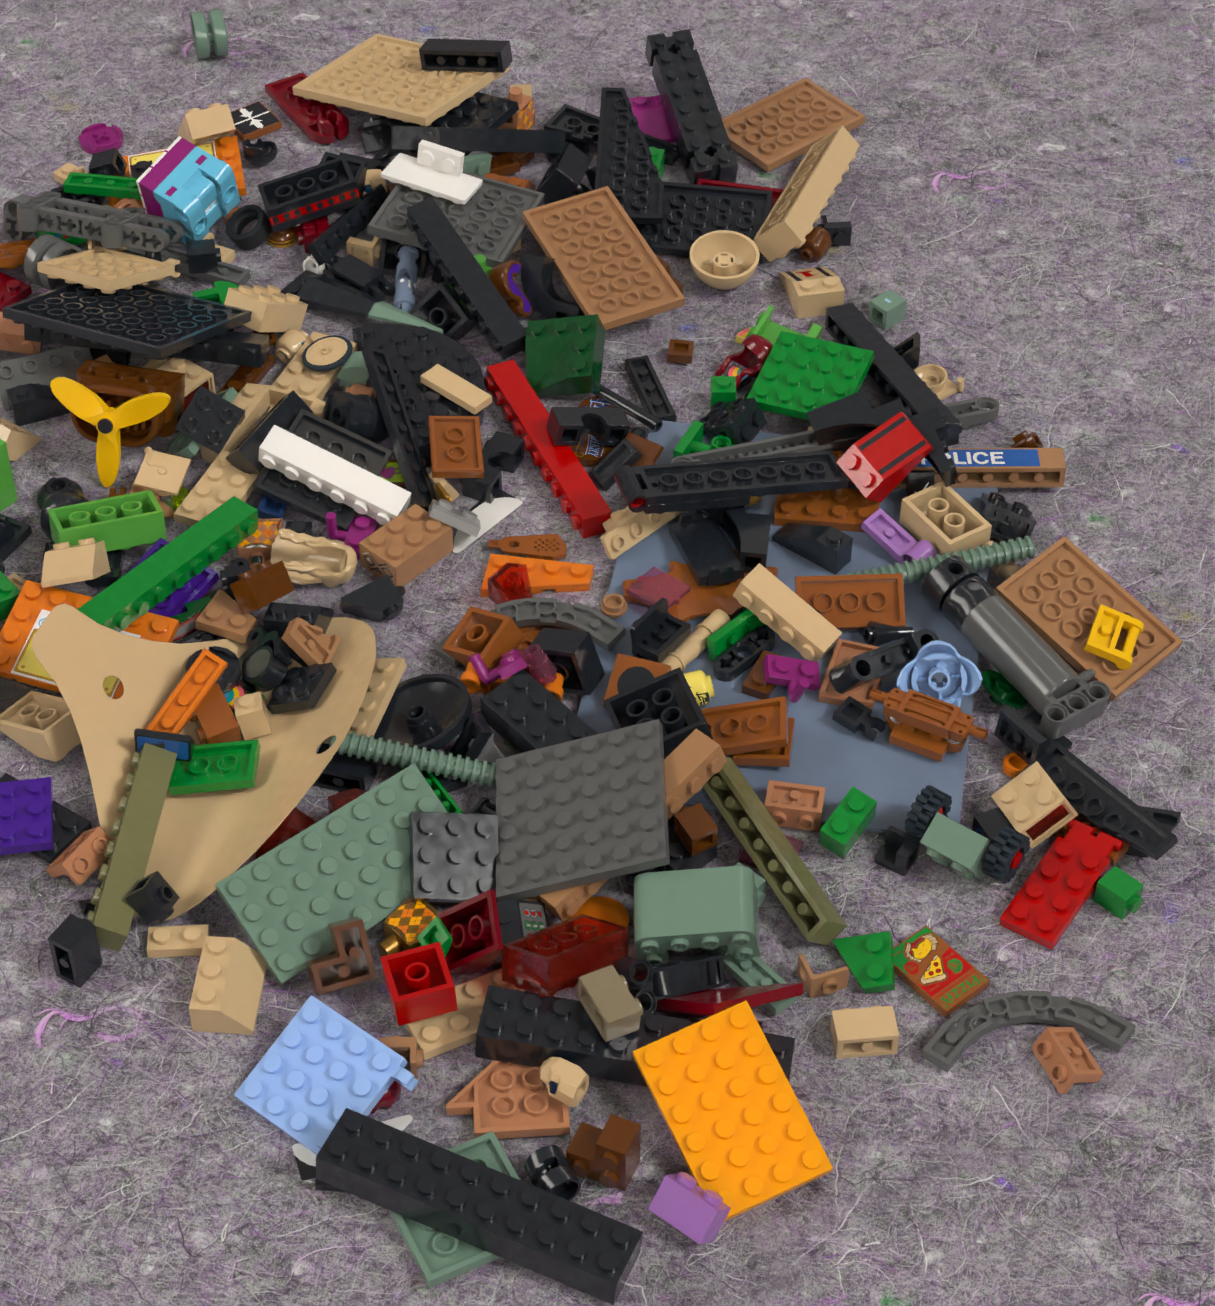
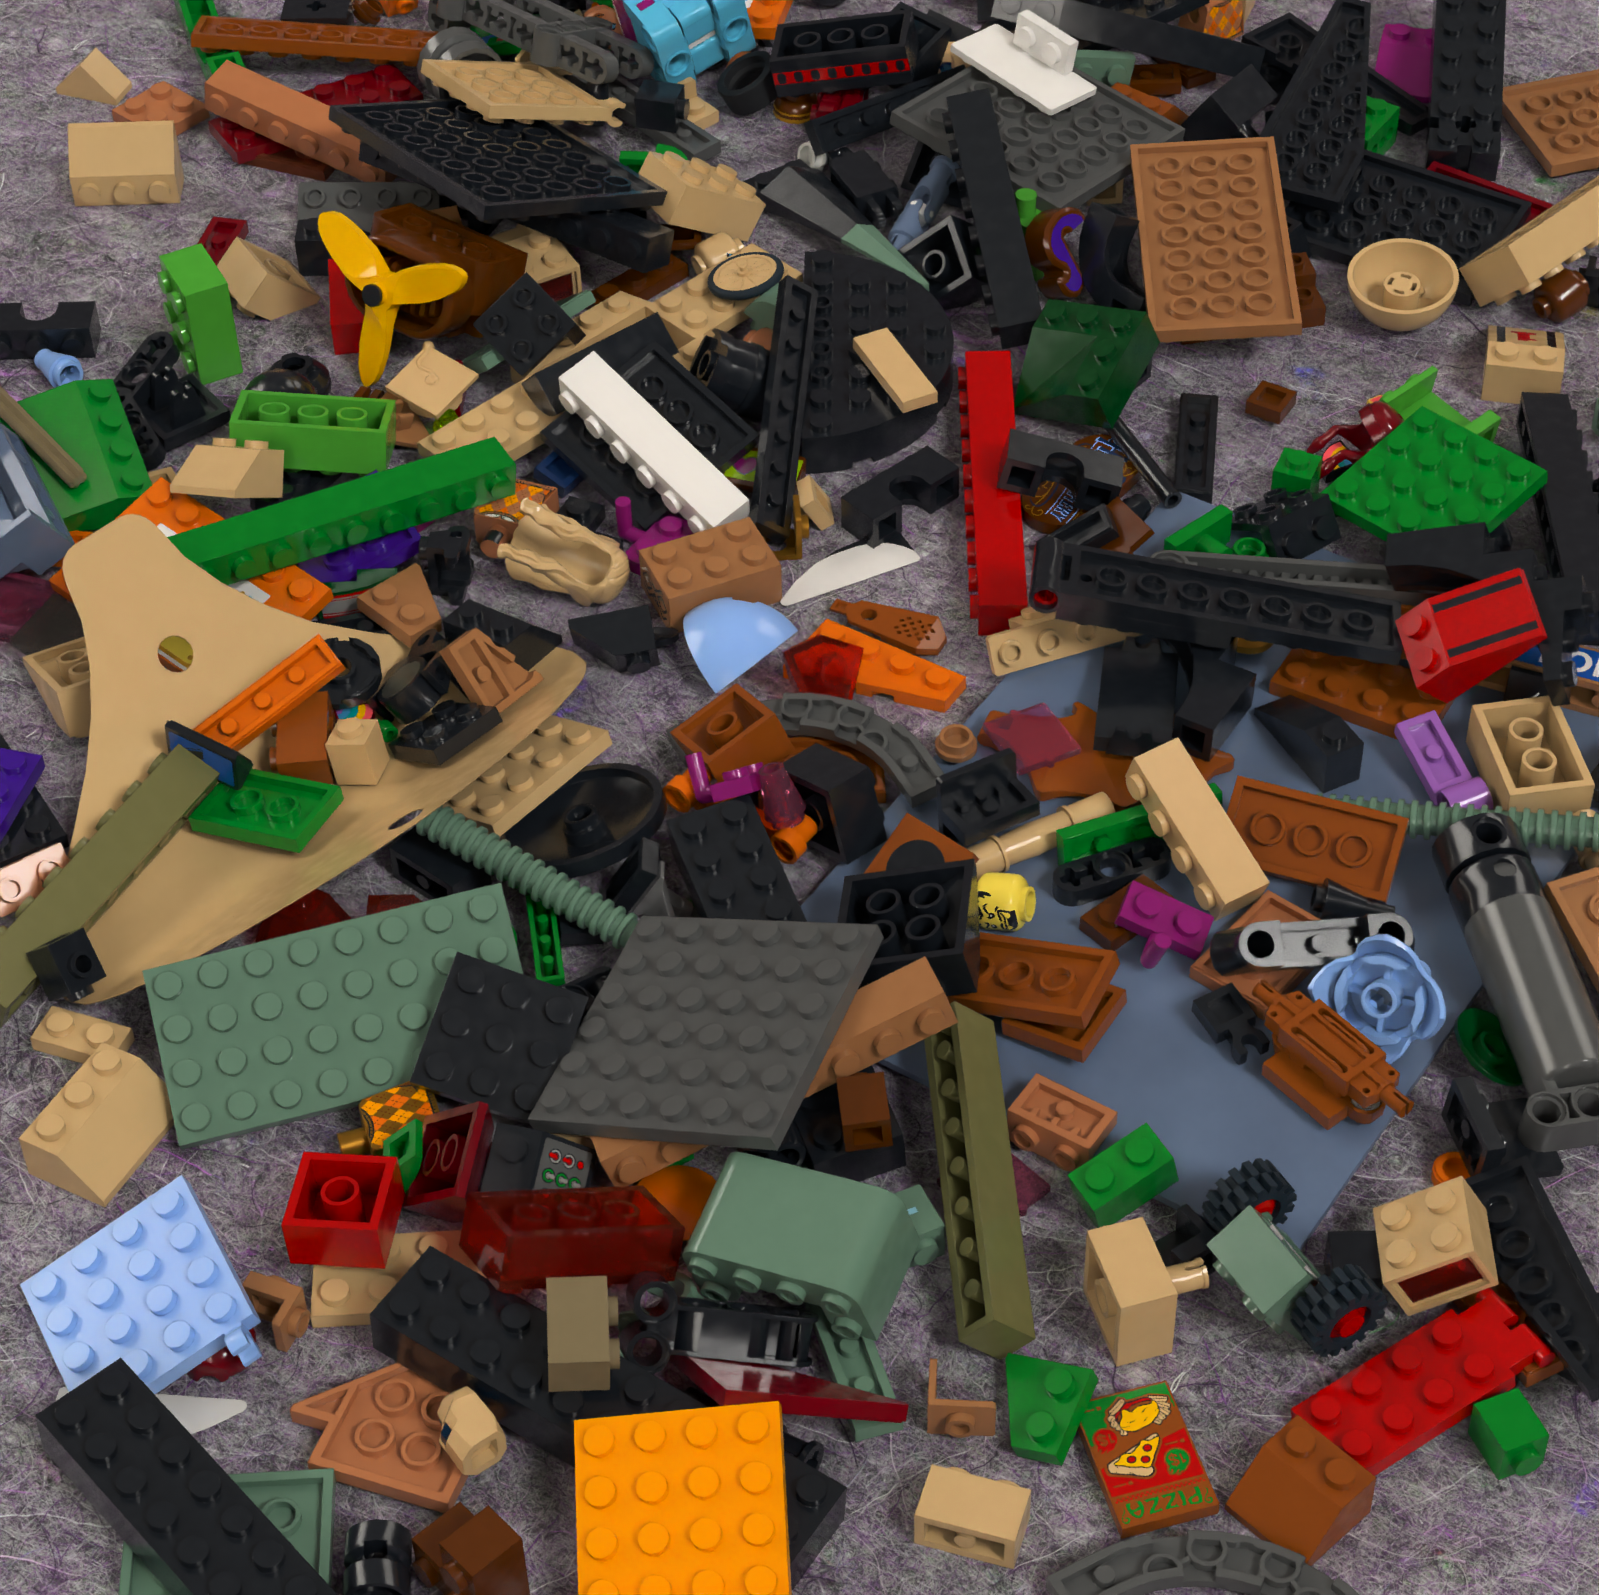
camera: 25 degrees right, 0 degrees up
reddish brown brick [229,560,295,614] -> none
reddish brown brick [306,916,377,995] -> none
tan bracket [346,236,381,267] -> none
dark orange tile [428,416,484,478] -> none
light grey plate [429,499,481,537] -> none
none -> red slope [328,259,364,355]
none -> light blue brick [683,597,798,694]
none -> tan brick [1083,1217,1209,1367]
none -> dark orange slope [1225,1415,1376,1566]

